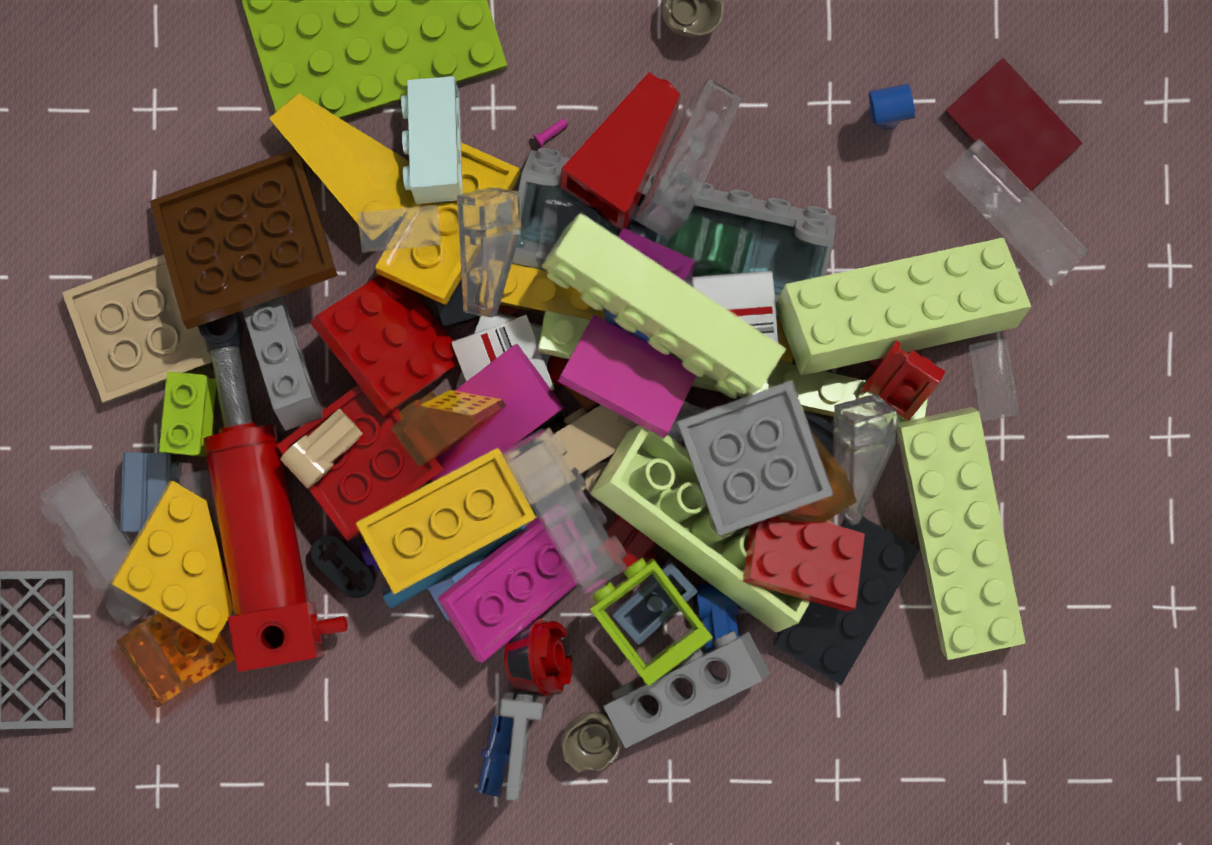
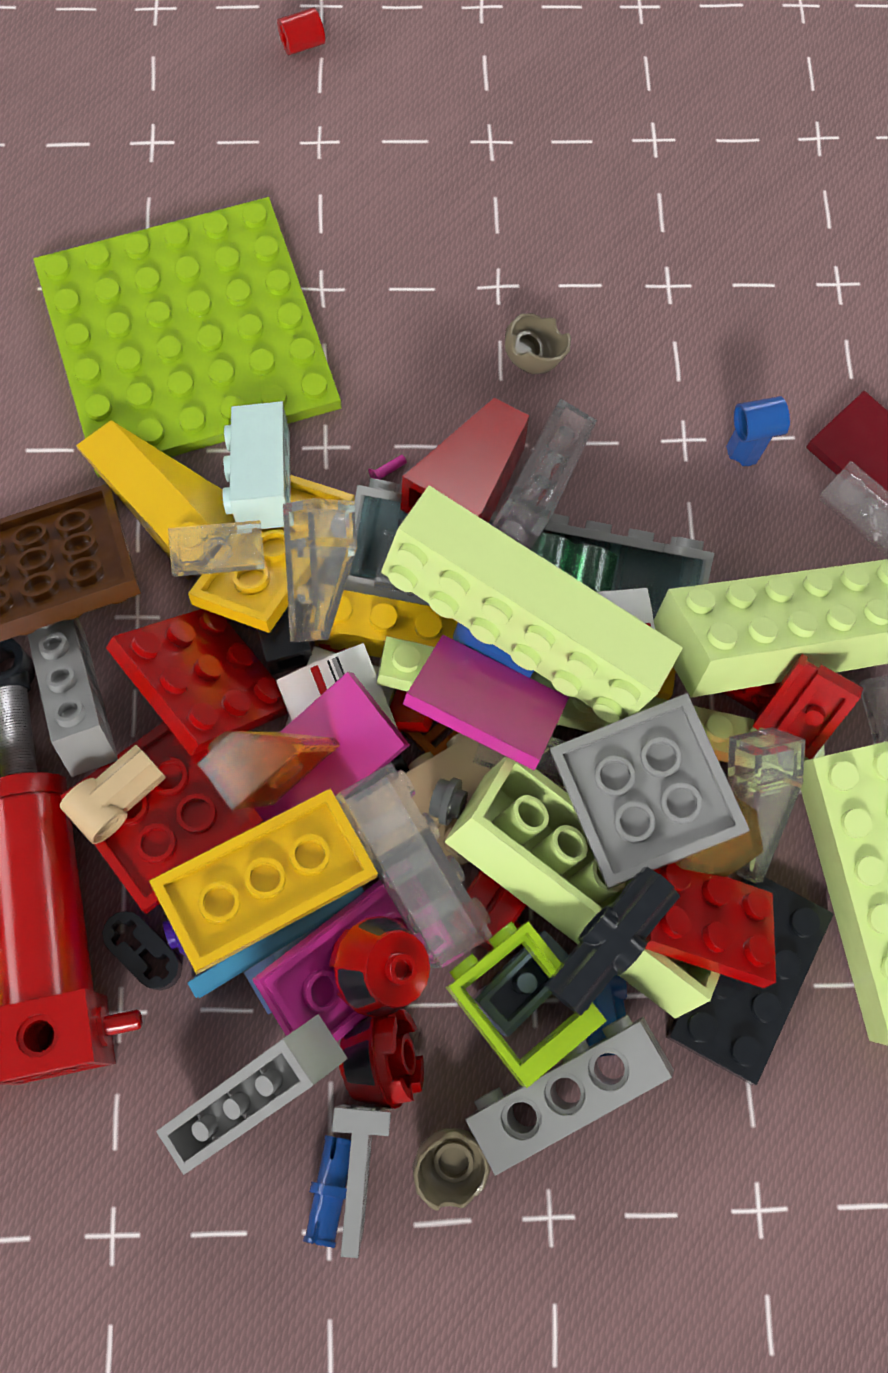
camera: 10 degrees left, 15 degrees down
none -> light grey brick [156,1014,348,1175]
none -> red cone [329,916,430,1018]
none -> dark grey plate [429,777,468,826]
none -> black piece [544,866,680,1016]

